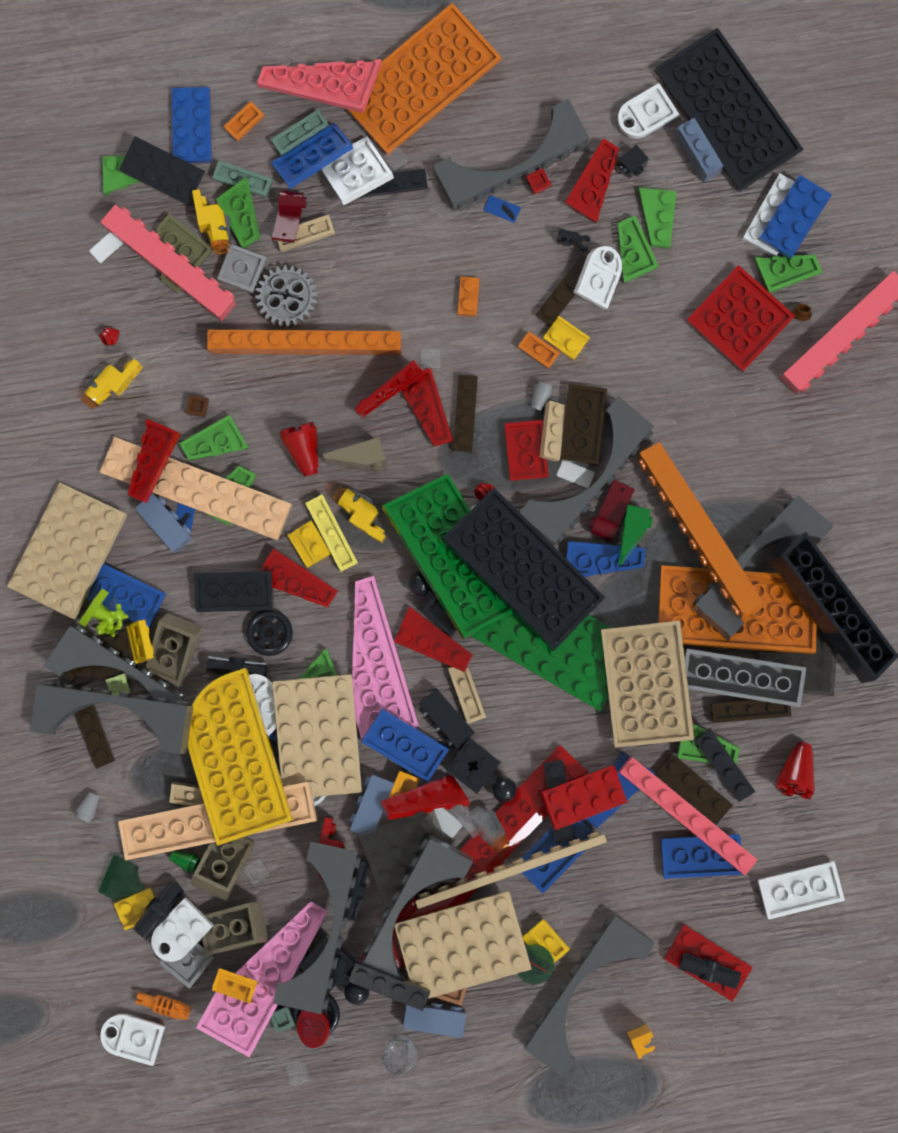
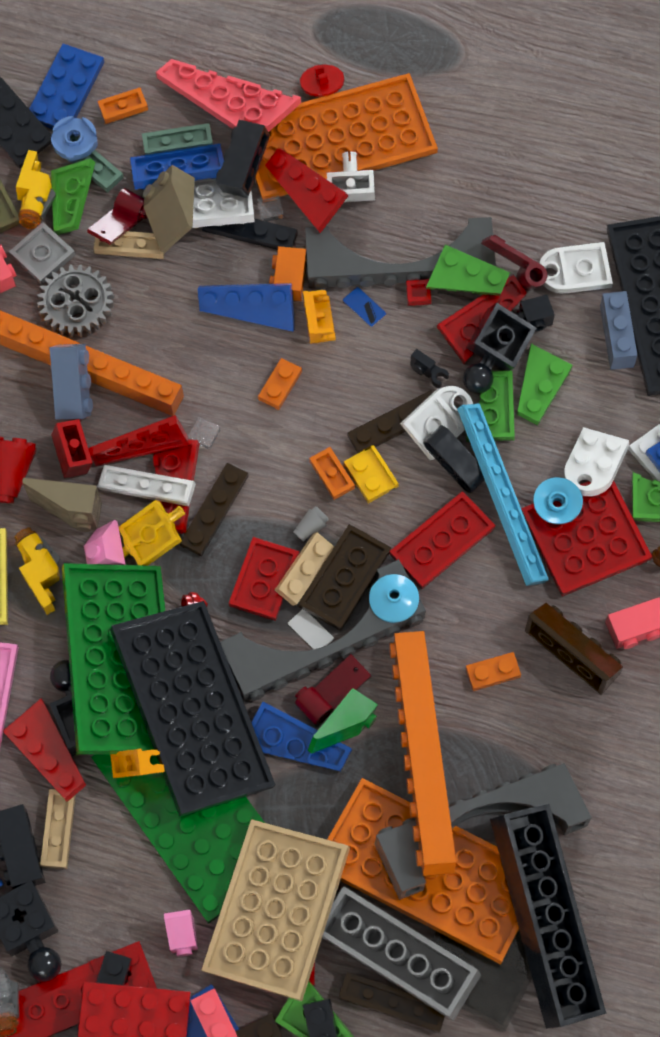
camera: 25 degrees right, 15 degrees down
none -> sand blue brick [50,344,93,419]
none -> medium blue plate [51,116,98,163]
none -> red brick [51,419,93,478]
none -> bright pink slope [84,520,125,565]
none -> white tile [97,465,196,506]
none -> light orange hinge [110,749,165,778]
none -> yellow plate [119,500,185,566]
none -> dark tan slope [143,165,195,253]
none -> bright pink slope [164,910,198,957]
none -> blue wing [198,283,295,332]
none -> black brick [216,120,270,198]
none -> red wing [265,147,348,233]
none -> orange brick [269,246,307,301]
none -> red piece [300,64,345,97]
none -> light orange hinge [303,290,336,344]
none -> white brick [327,152,375,202]
none -> medium azure dish [369,574,419,623]
none -> red plate [389,491,496,589]
none -> black beam [423,425,485,493]
none -> bright green wing [426,245,510,296]
none -> medium azure tile [457,403,549,586]
none -> black brick [463,303,537,394]
none -> orange plate [465,652,521,691]
none -> dark red door [481,235,548,290]
none -> dark brown slope [525,603,623,695]
none -> medium azure dish [533,477,583,524]
none -> white plate [564,427,629,496]

